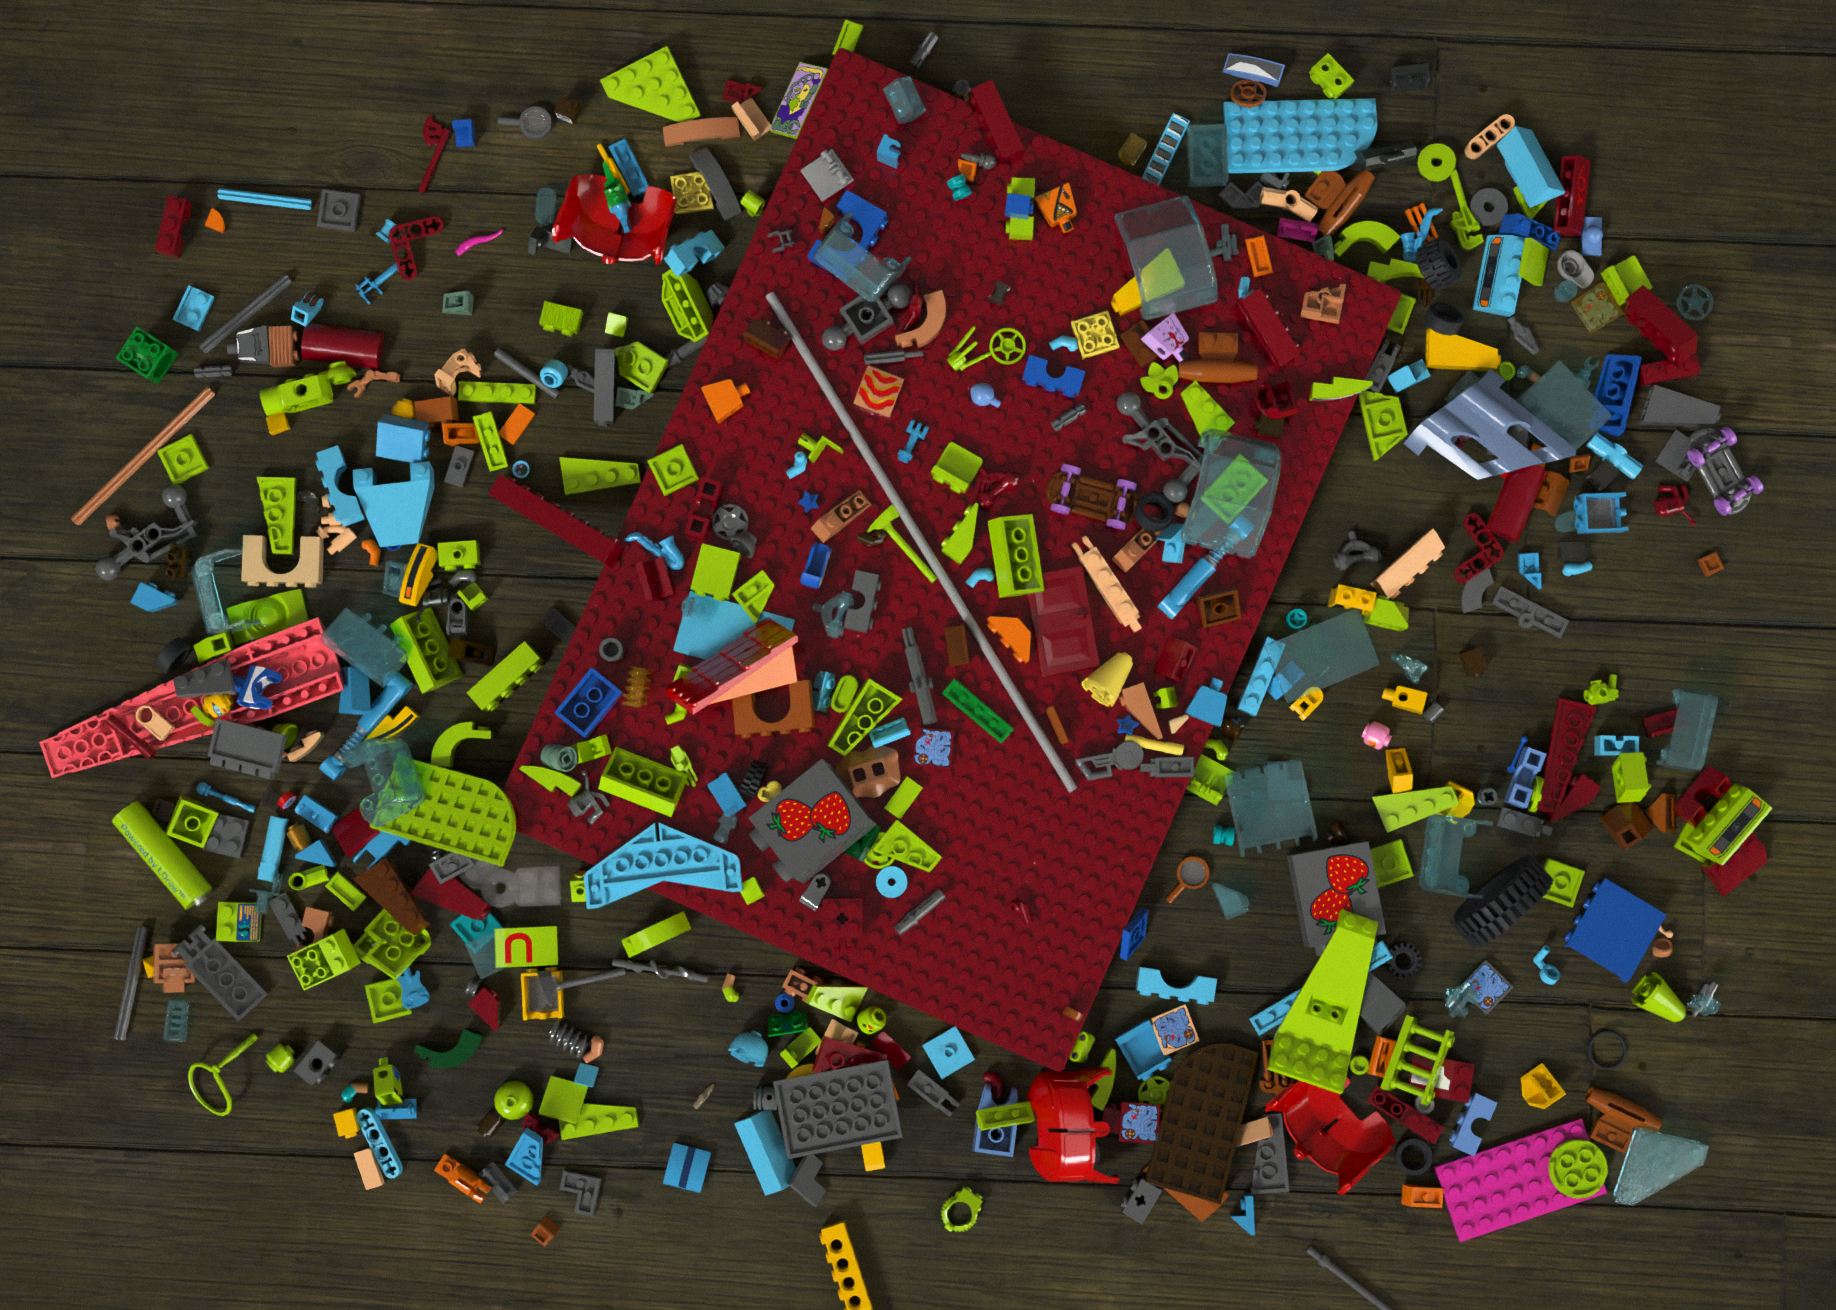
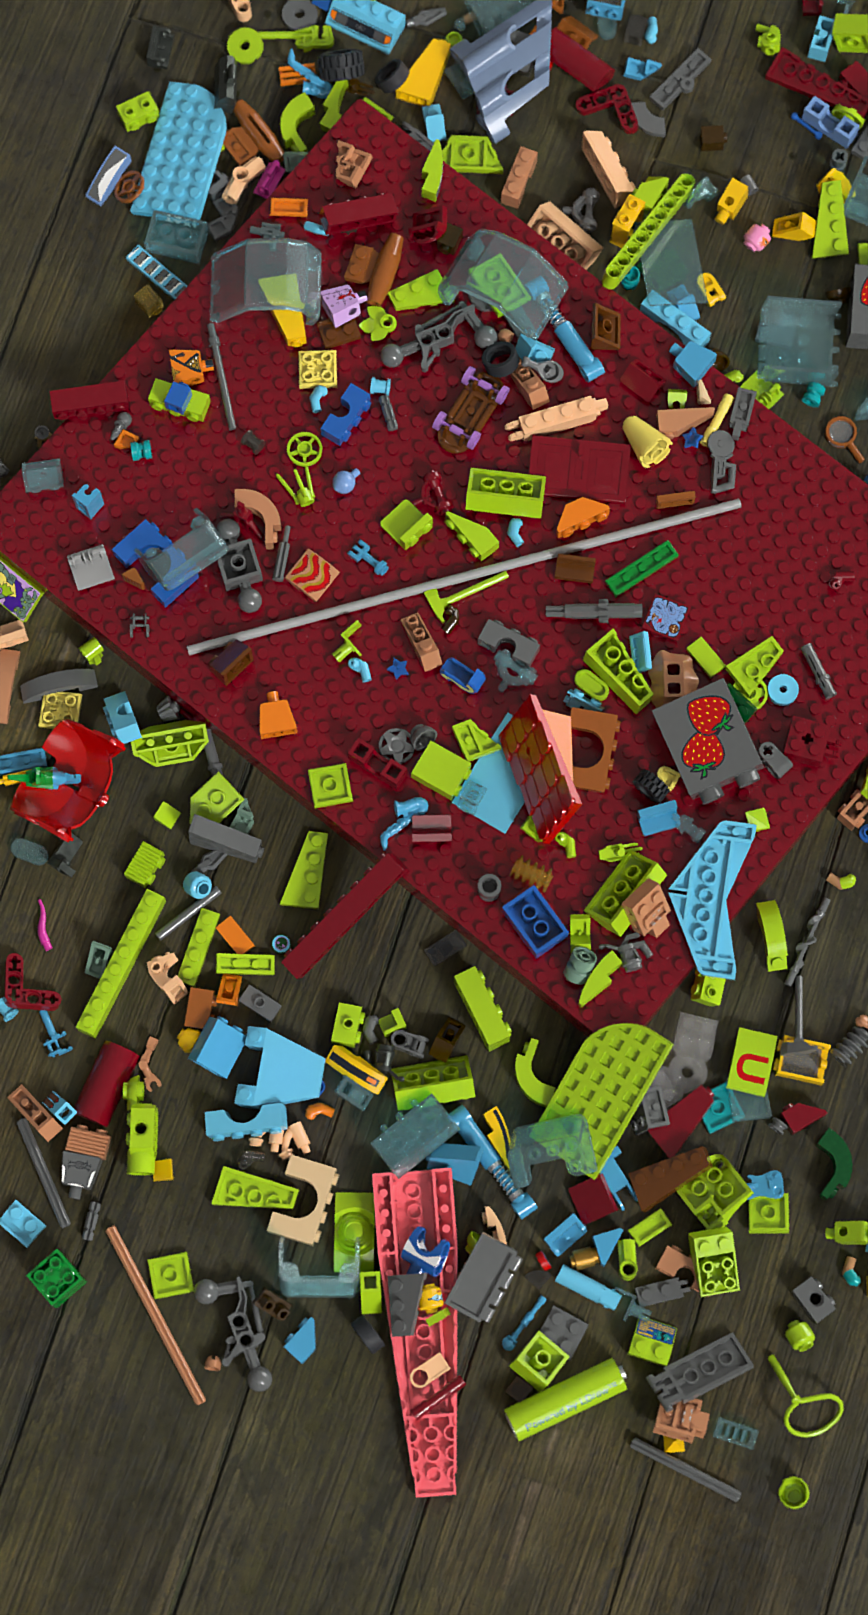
camera: 75 degrees left, 10 degrees down
none -> nougat slope [7,1084,63,1142]
none -> lime brick [76,889,166,1039]
none -> dark grey bar [207,323,236,430]
none -> medium azure bush [370,377,391,396]
none -> nougat arch [501,147,538,209]
none -> dark grey piece [521,356,564,383]
none -> light nougat slope [527,201,603,270]
none -> lime beam [602,174,695,289]
none -> nougat piece [621,878,671,938]
none -> lime hair [778,1476,810,1510]

